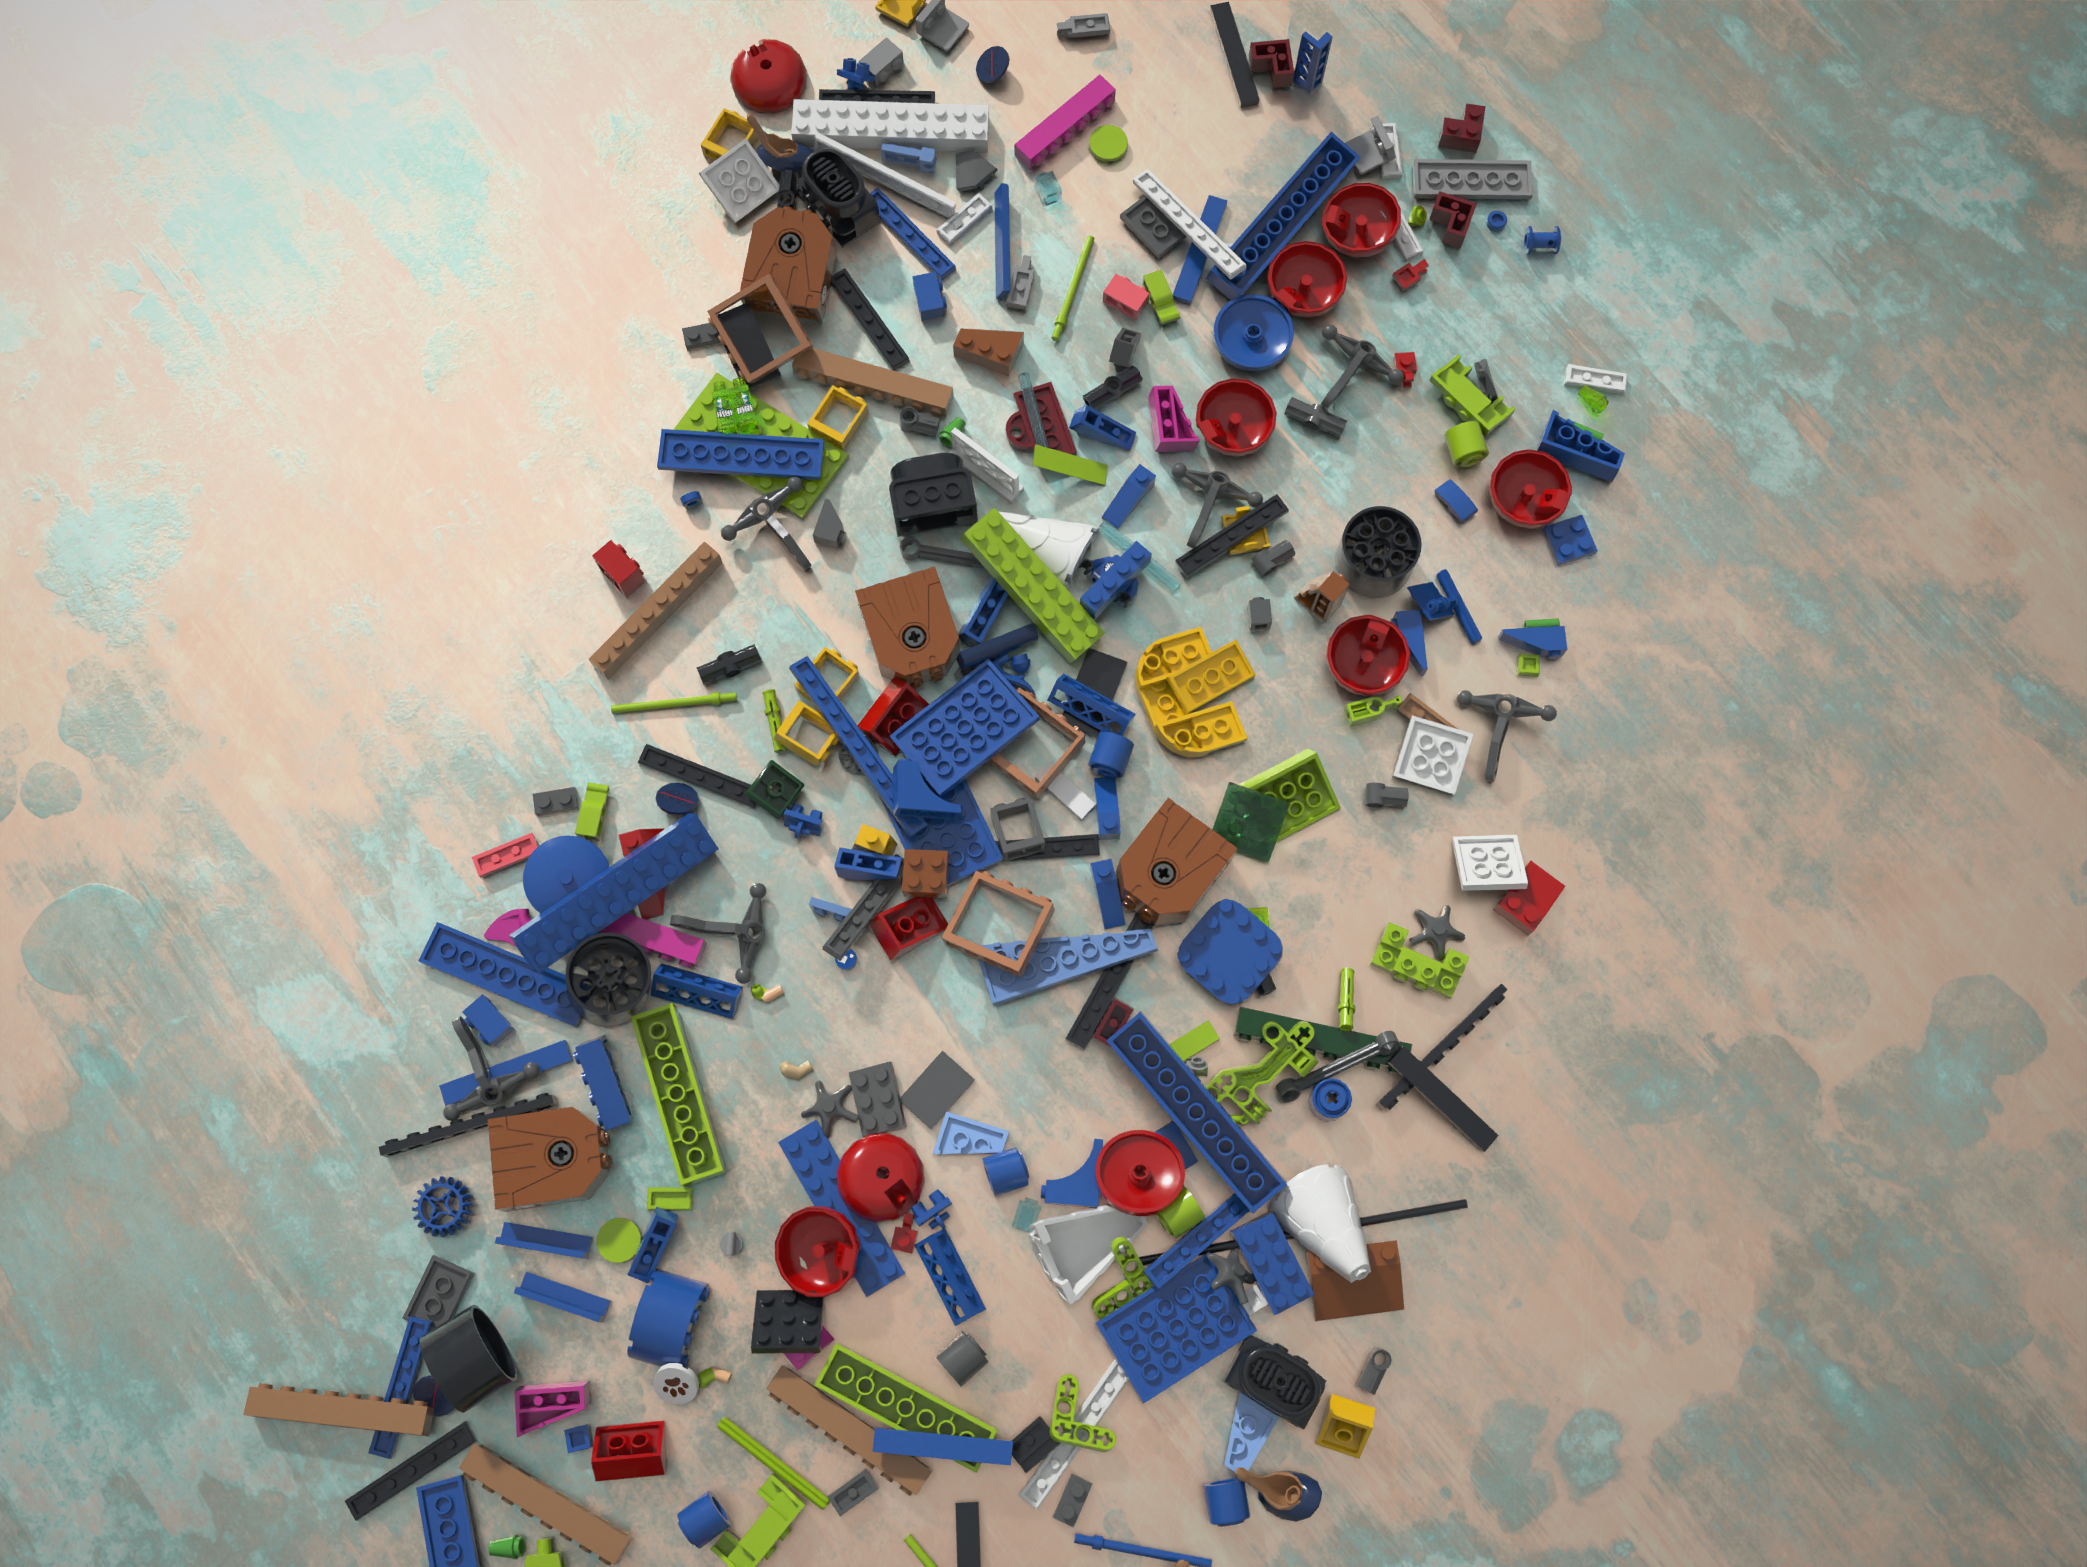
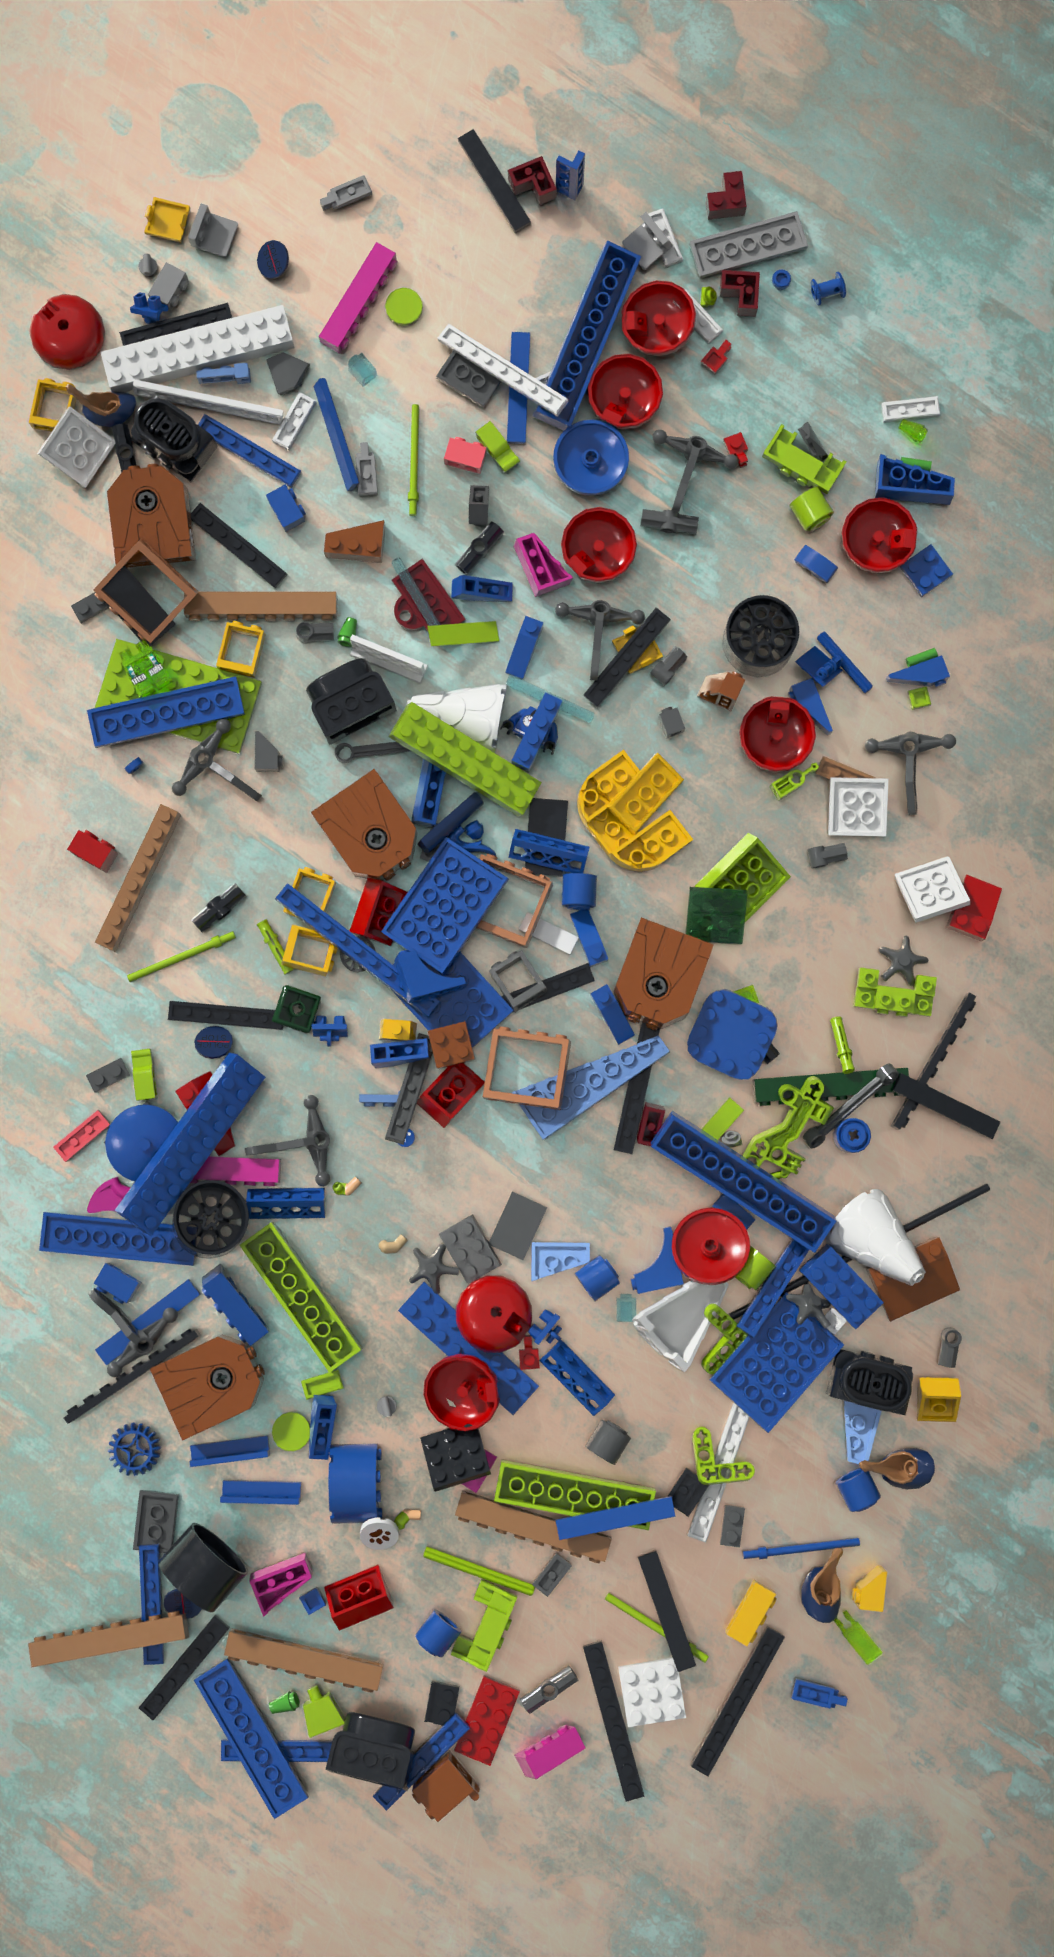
camera: 15 degrees left, 10 degrees up
none -> light grey plate [138,254,158,276]

